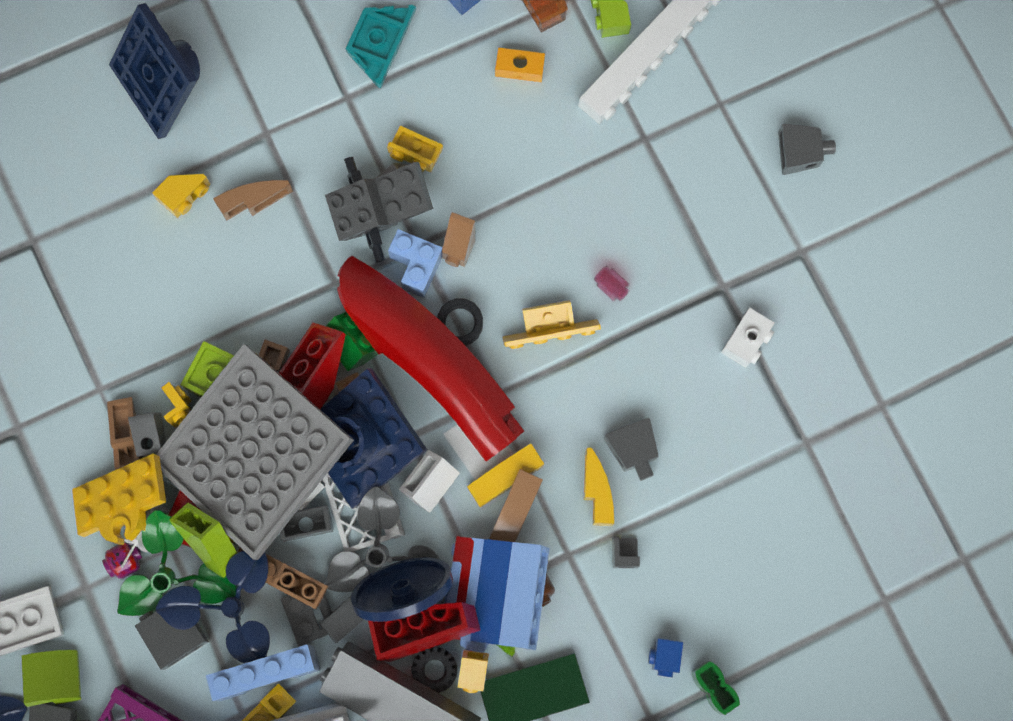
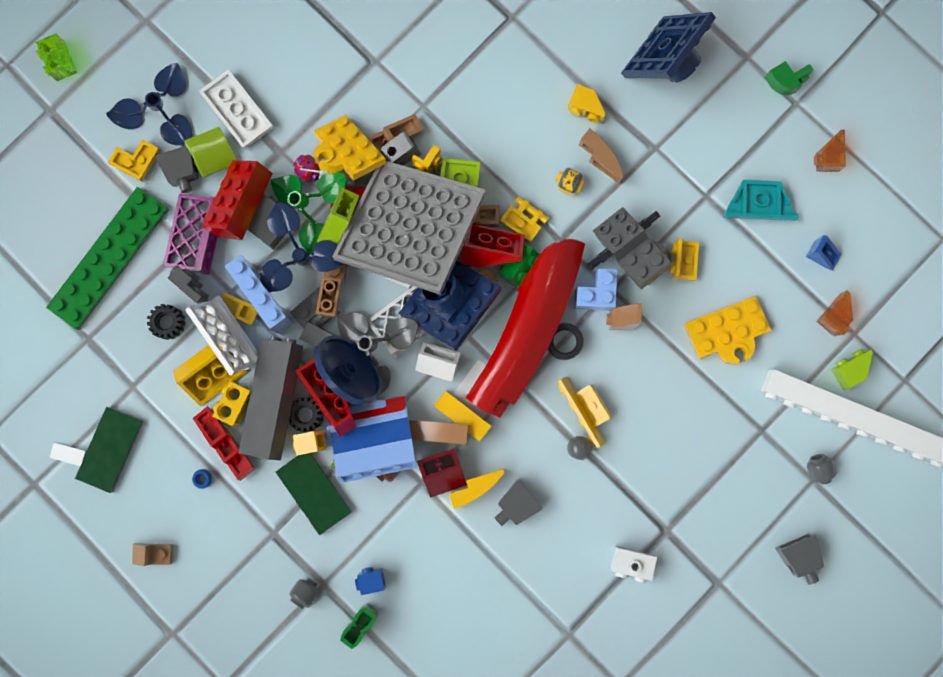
camera: 80 degrees right, 5 degrees up
dark grey piece [280,505,333,542] -> none
light orange piece [495,47,545,82] -> none
clear pink brick [594,266,630,301] -> none
dark grey panel [612,536,640,568] -> none
none -> red brick [202,160,273,240]
none -> dark red slope [417,448,467,498]
none -> yellow plate [500,196,549,243]
none -> head [556,168,585,196]
none -> dark grey piece [567,436,592,460]
none -> yellow plate [684,296,771,365]
none -> dark grey head [807,454,837,485]

